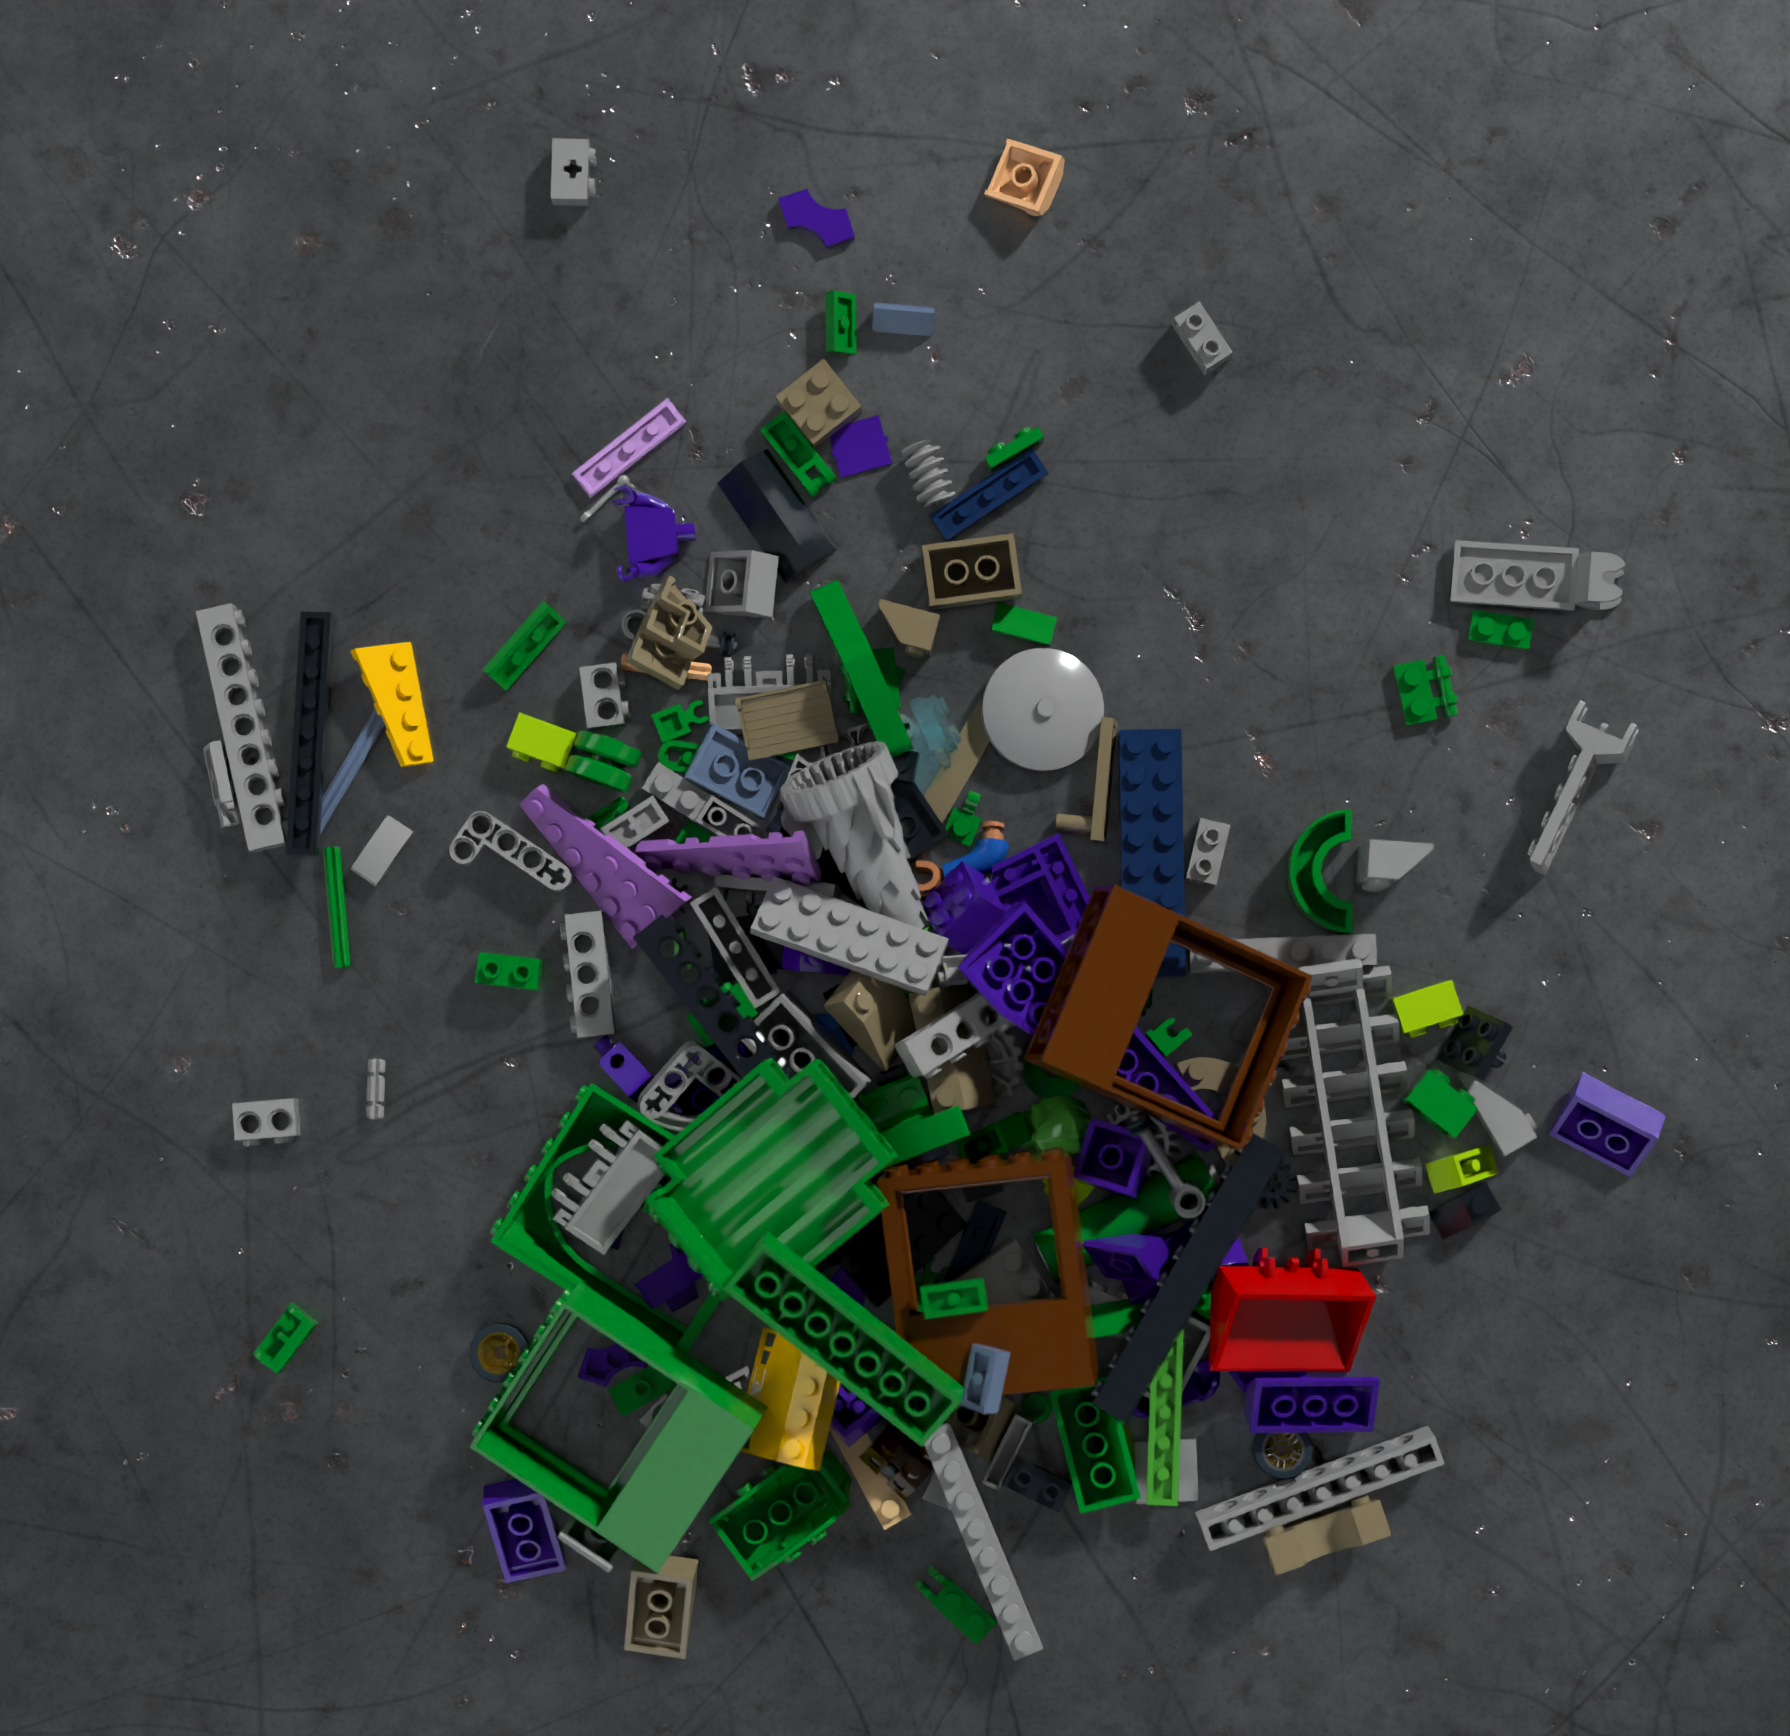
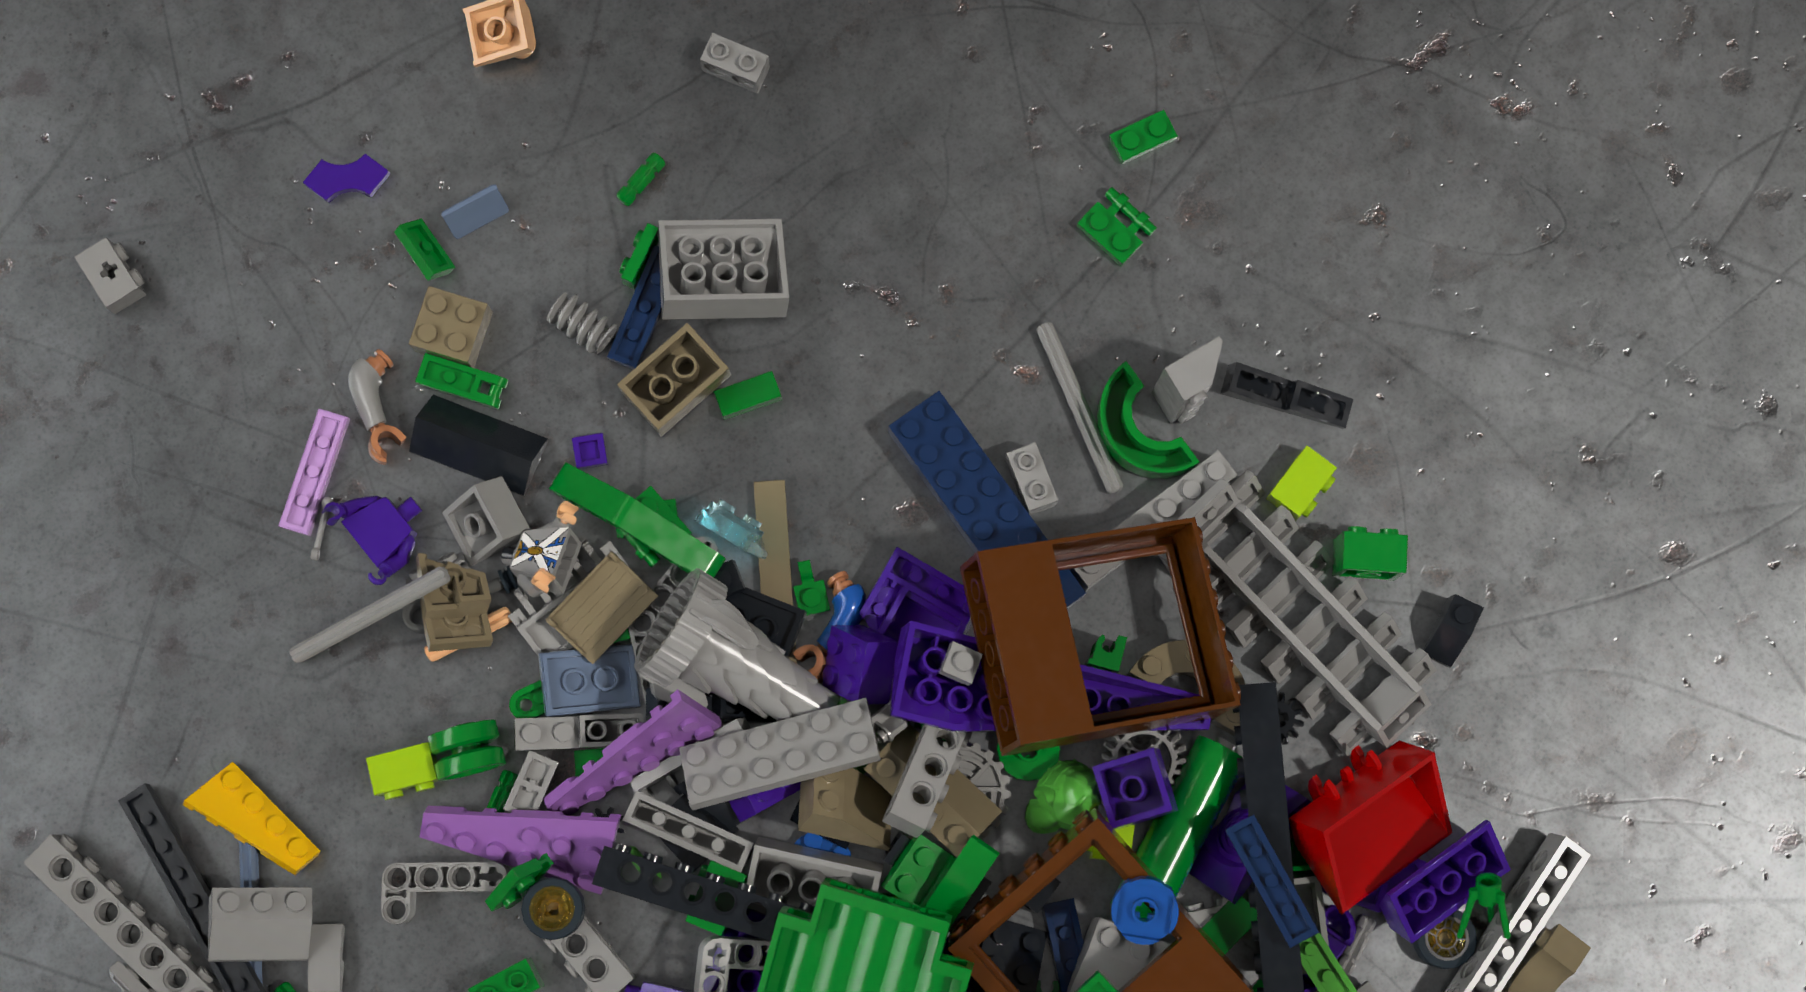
camera: 40 degrees left, 5 degrees down
green plate [482,601,567,691] -> none
light grey brick [579,663,630,731] -> none
green plate [651,700,709,744] -> none
dark purple piece [829,415,892,478] -> none
dark tan slope [878,599,940,660] -> none
green brick [955,1112,1032,1162] -> none
light grey dish [981,648,1104,772] -> none
dark tan piece [1056,717,1117,843] -> none
dark purple slope [1082,1233,1172,1285] -> none
dark grey piece [1125,1111,1205,1218] -> none
lime slope [1425,1144,1499,1194] -> none
black plate [1438,1006,1513,1081] -> none
light grey hinge [1450,540,1625,611] -> none
light grey slope [1454,1072,1537,1156] -> none
light grey hinge [1528,701,1639,876] -> none
dark purple slope [1548,1073,1666,1177] -> none
none -> light grey slope [208,887,312,962]
none -> light grey axle [289,567,451,663]
none -> piece [348,349,407,465]
none -> green plate [485,853,554,911]
none -> torso [501,501,582,597]
none -> wheel [521,878,586,940]
none -> dark purple tile [572,433,609,470]
none -> green axle [616,152,665,206]
none -> light grey slope [658,219,789,320]
none -> light grey plate [939,641,983,686]
none -> light grey axle [1037,322,1123,494]
none -> blue plate [1111,876,1179,945]
none -> black slope [1220,362,1353,429]
none -> dark blue plate [1225,815,1319,948]
none -> light grey axle [1338,914,1376,976]
none -> green plant [1457,873,1511,939]

